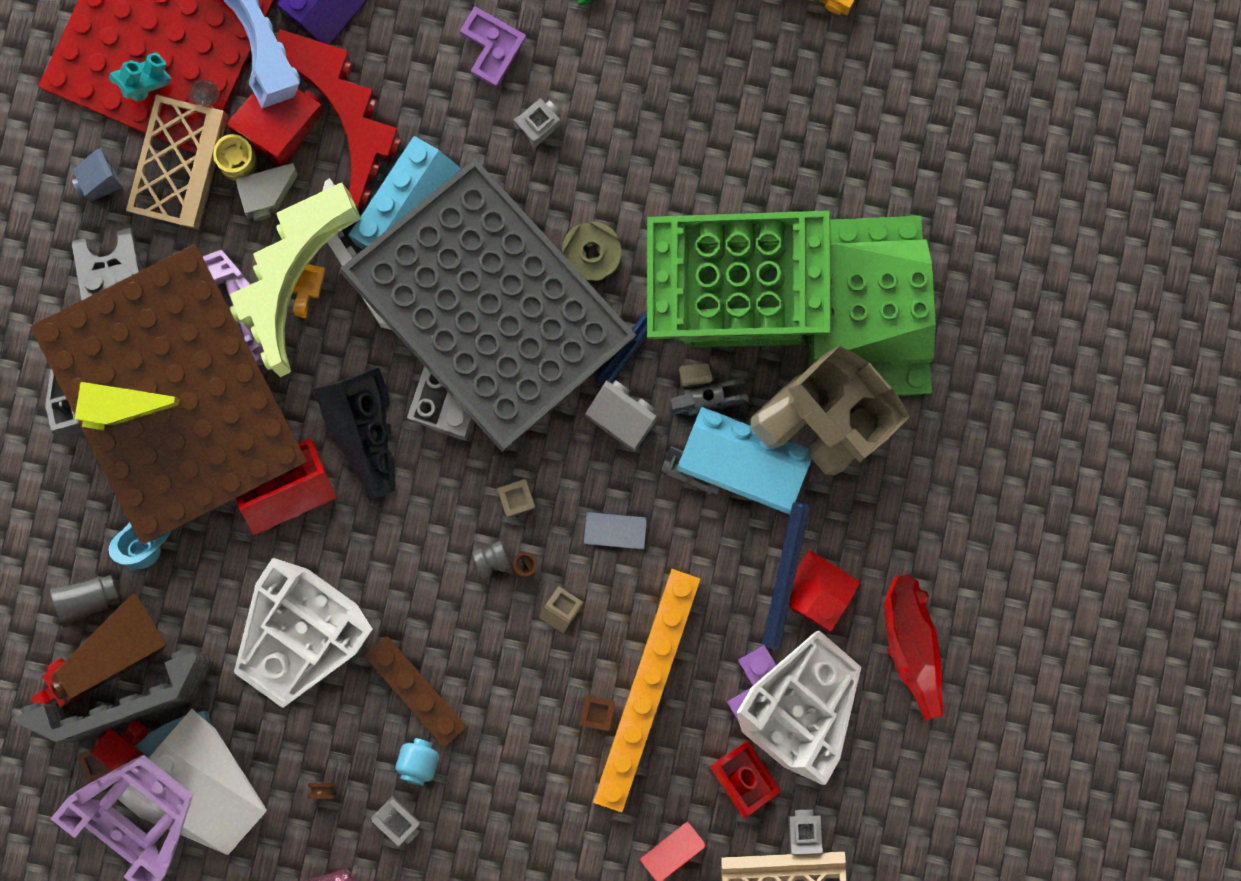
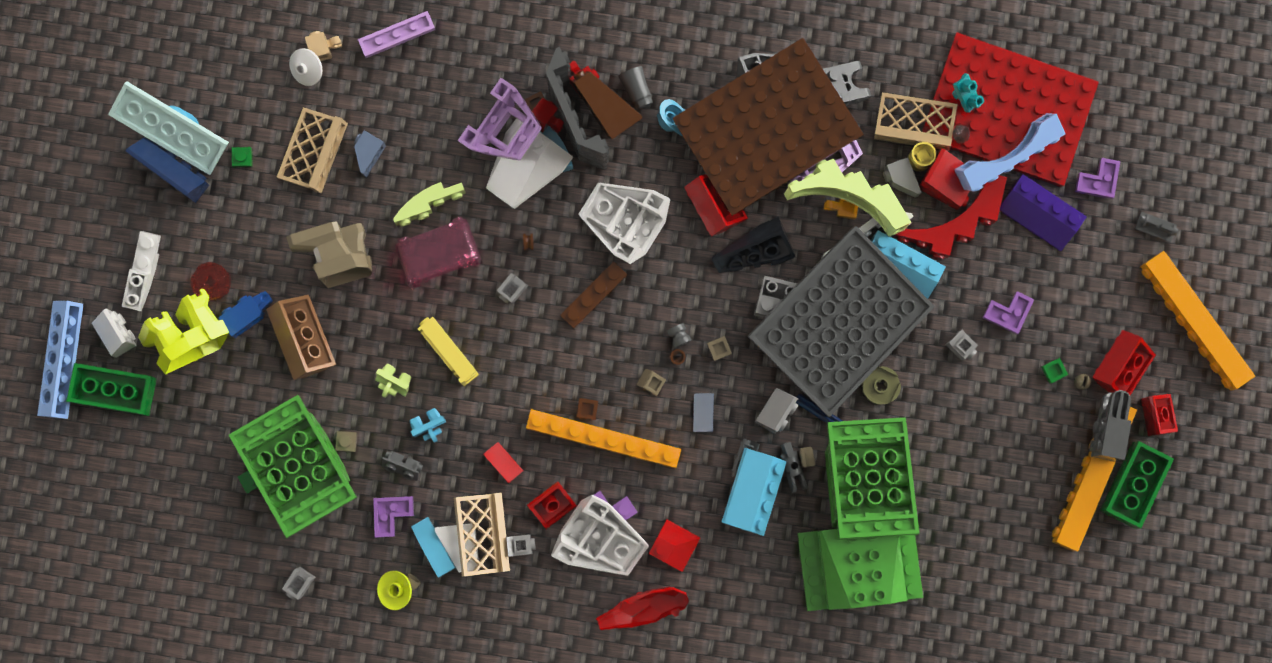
camera: 85 degrees right, 0 degrees up
sand blue slope [72,148,123,202] -> none
neon yellow slope [75,382,180,430] -> none
medium azure head [395,738,440,786] -> none
dark tan piece [751,346,909,475] -> none
dark blue axle [762,502,810,649] -> none

